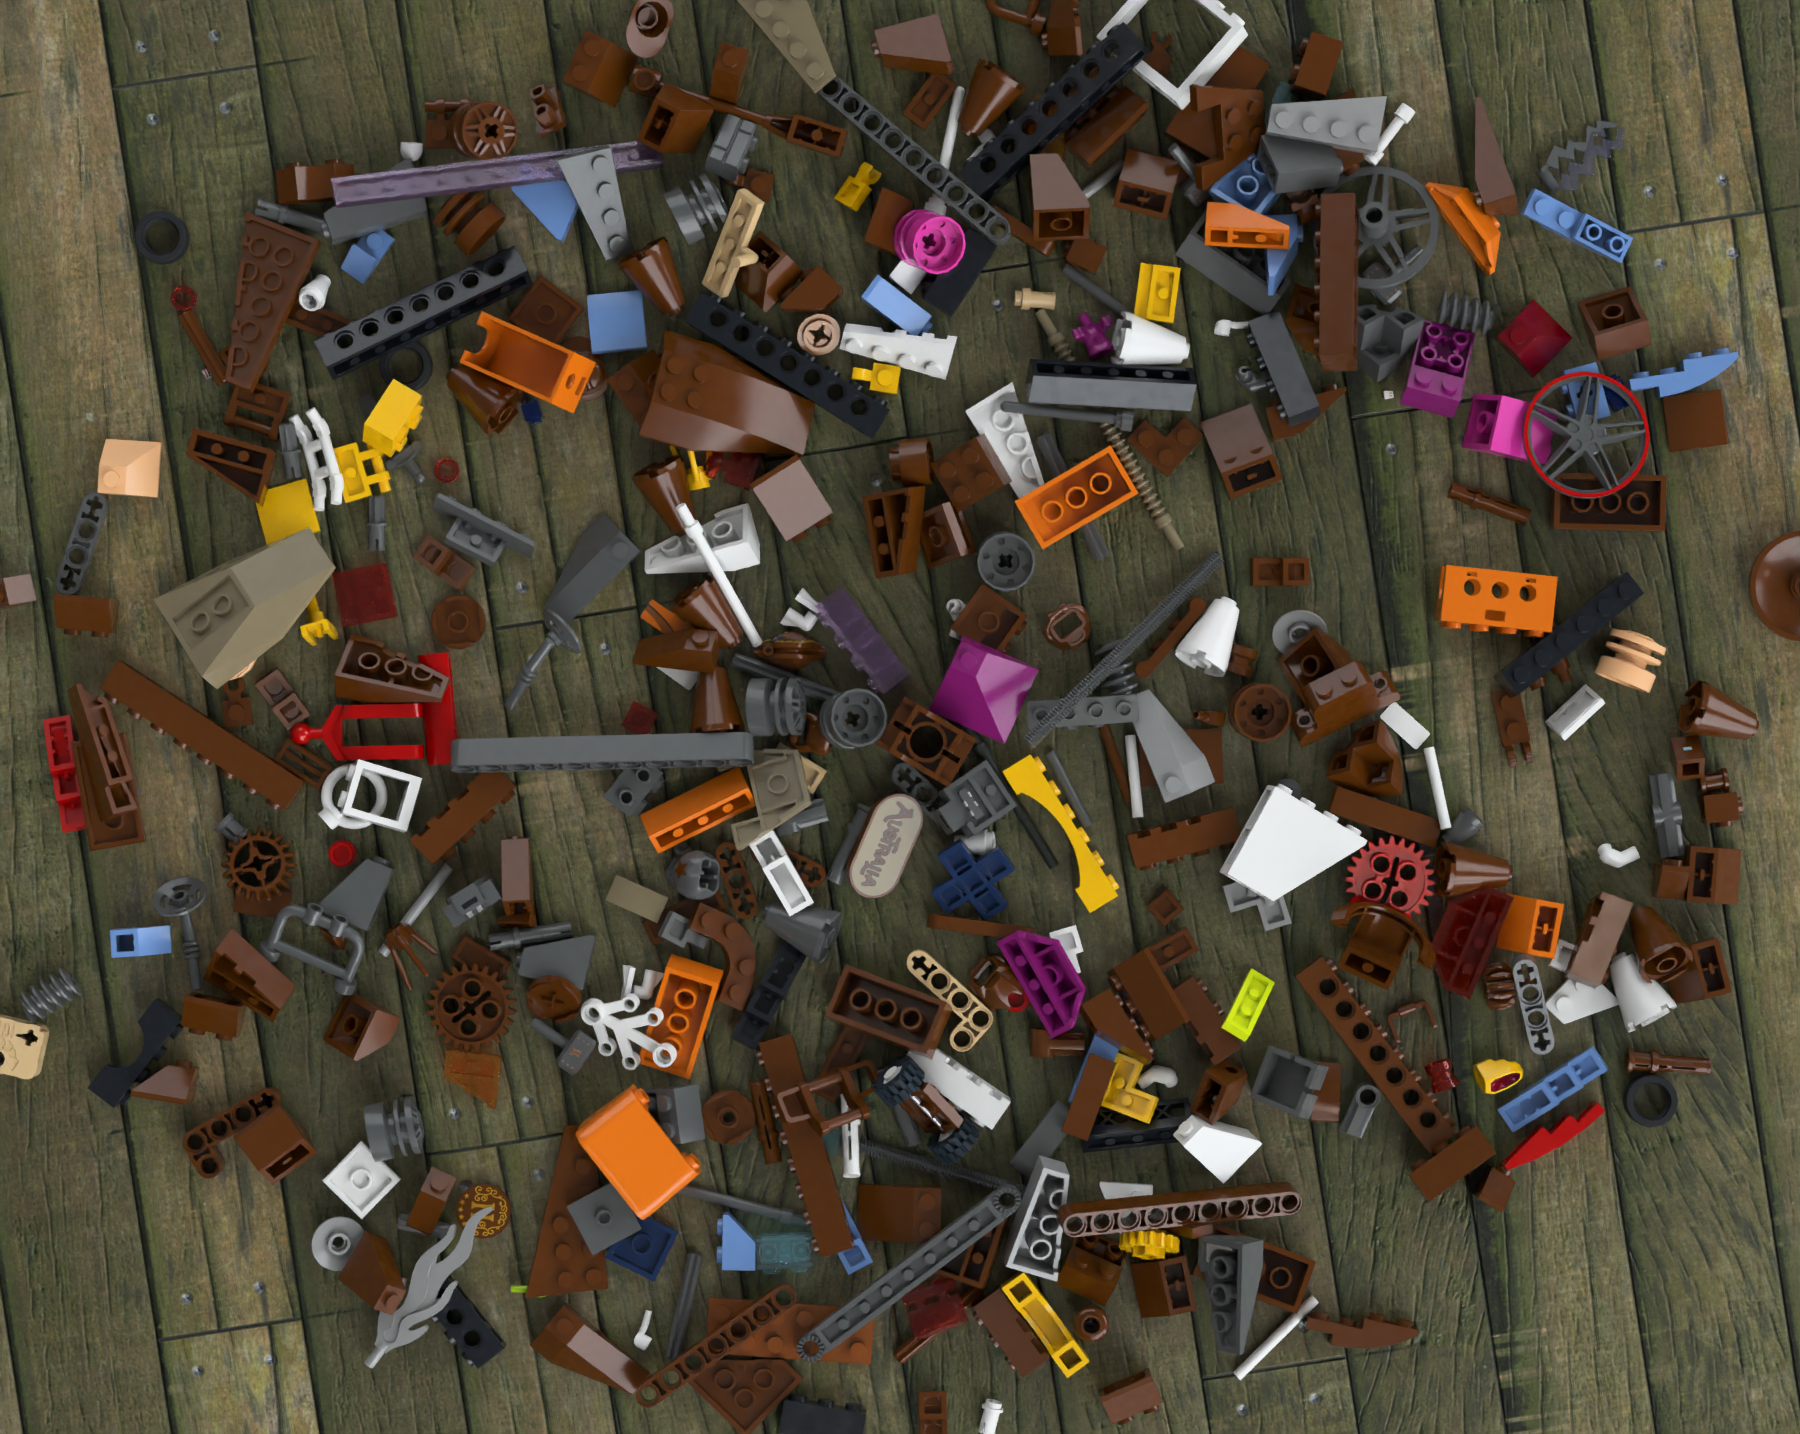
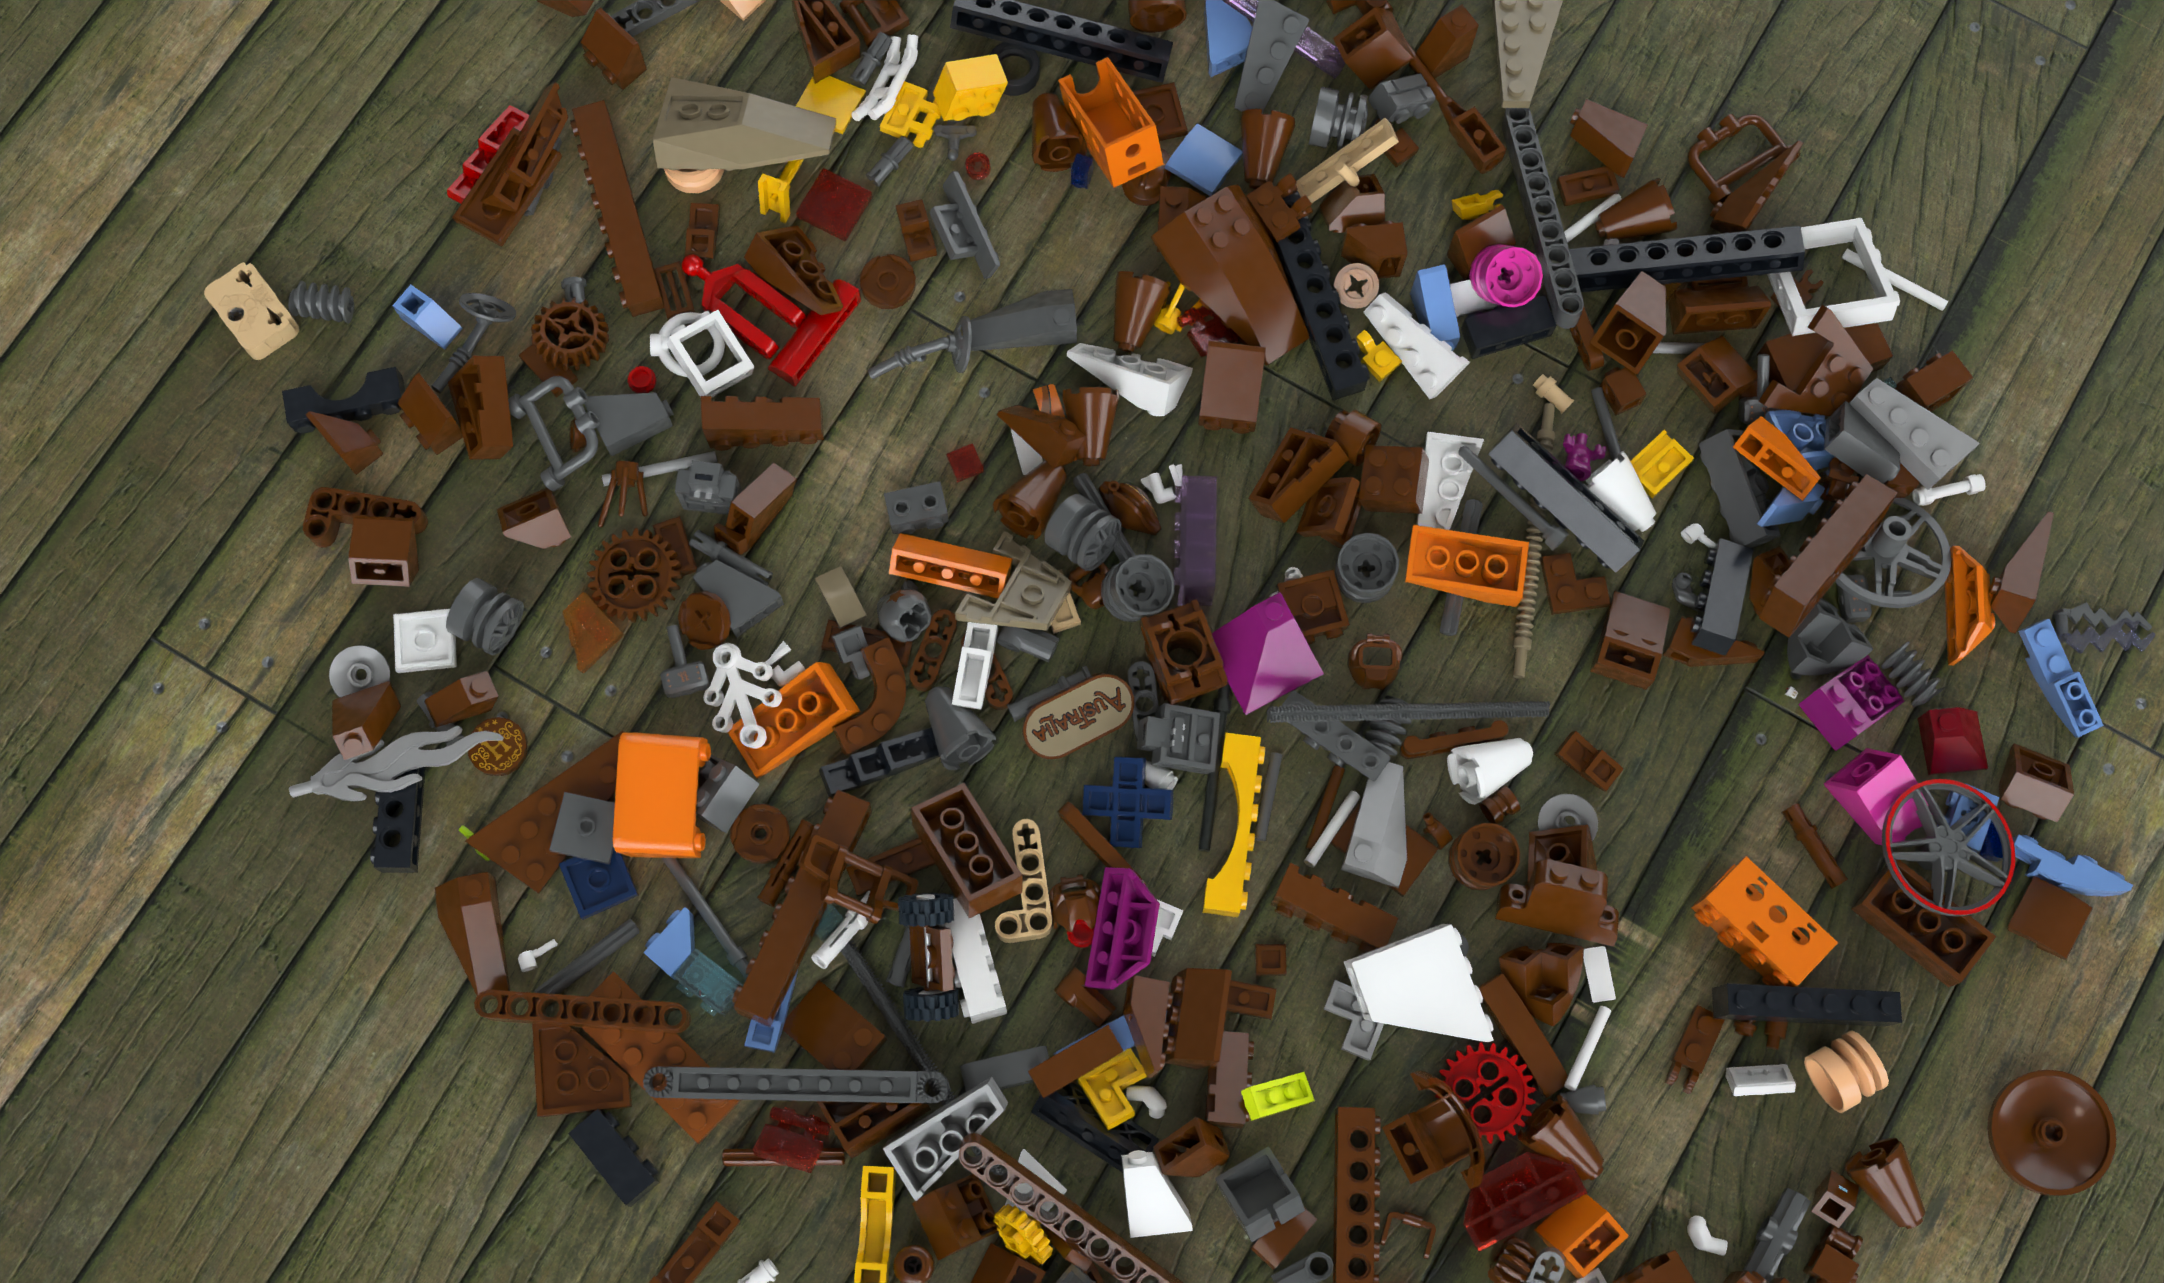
camera: 40 degrees right, 15 degrees down
reddish brown plate [222,679,254,728] -> none
dark grey beam [450,732,754,773] -> none
white bar [676,503,763,647] -> none
reddish brown wedge [972,1285,1050,1378] -> none
none -> reddish brown plate [1246,173,1313,243]

